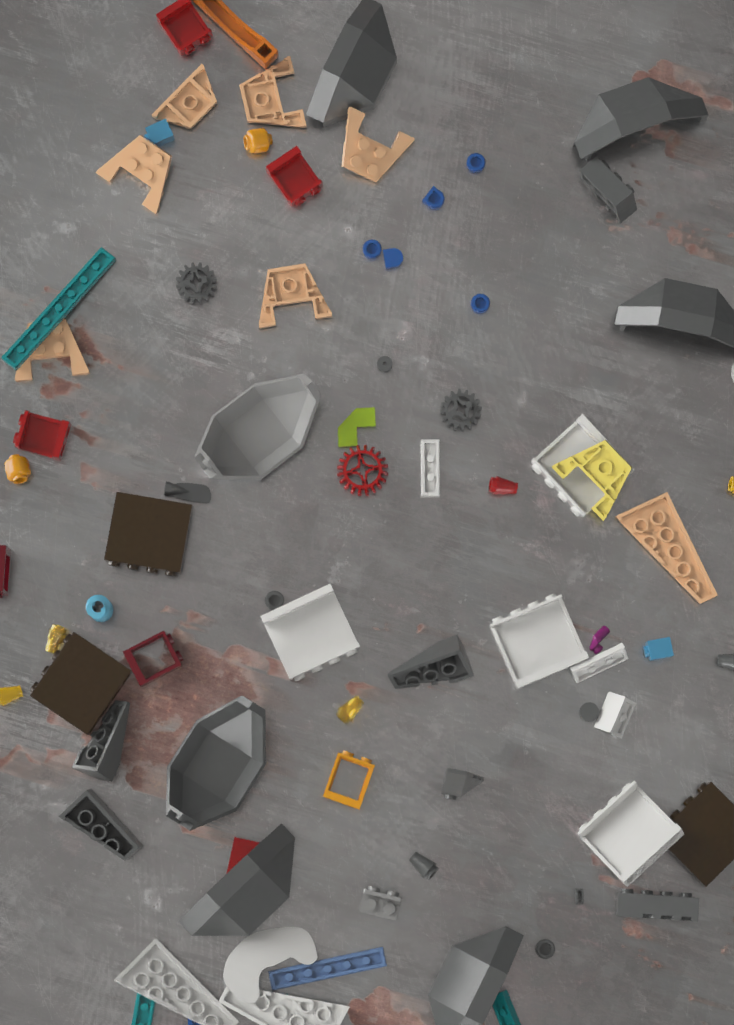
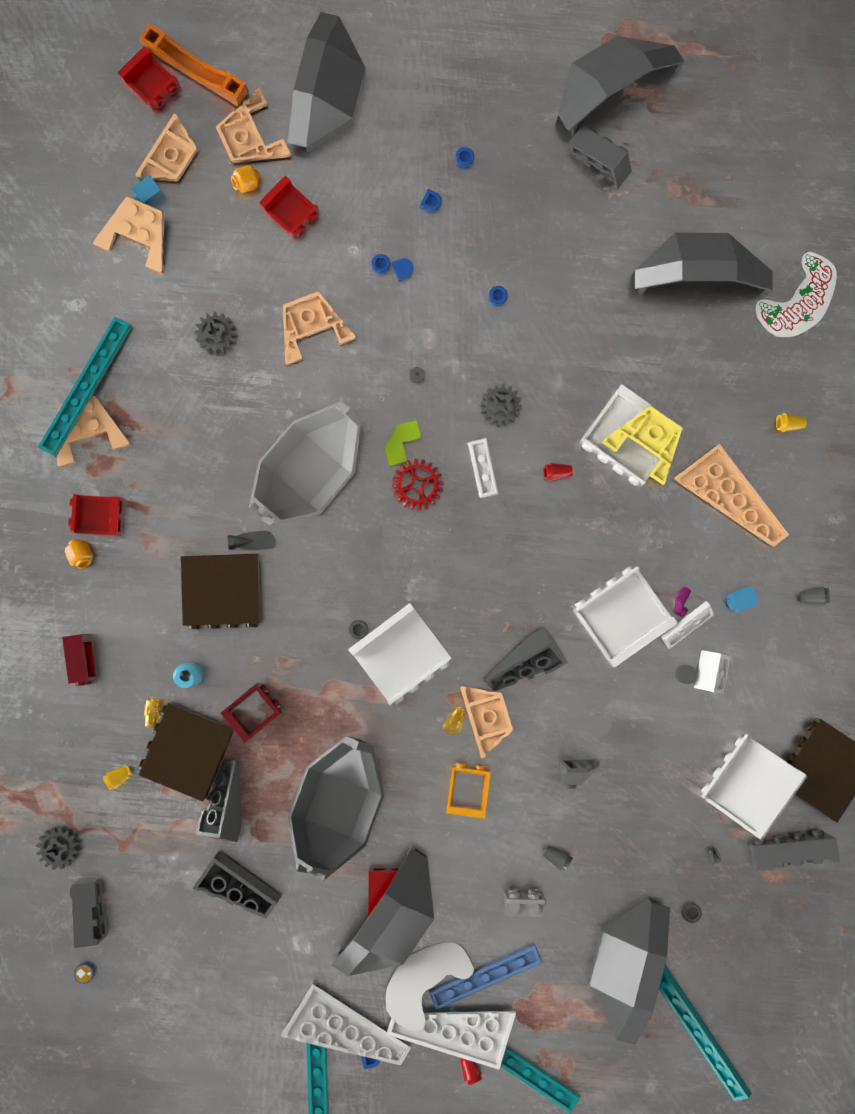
camera: 15 degrees left, 5 degrees up
light nougat wing [341,107,415,182] -> none
none -> light nougat wing [460,686,513,758]

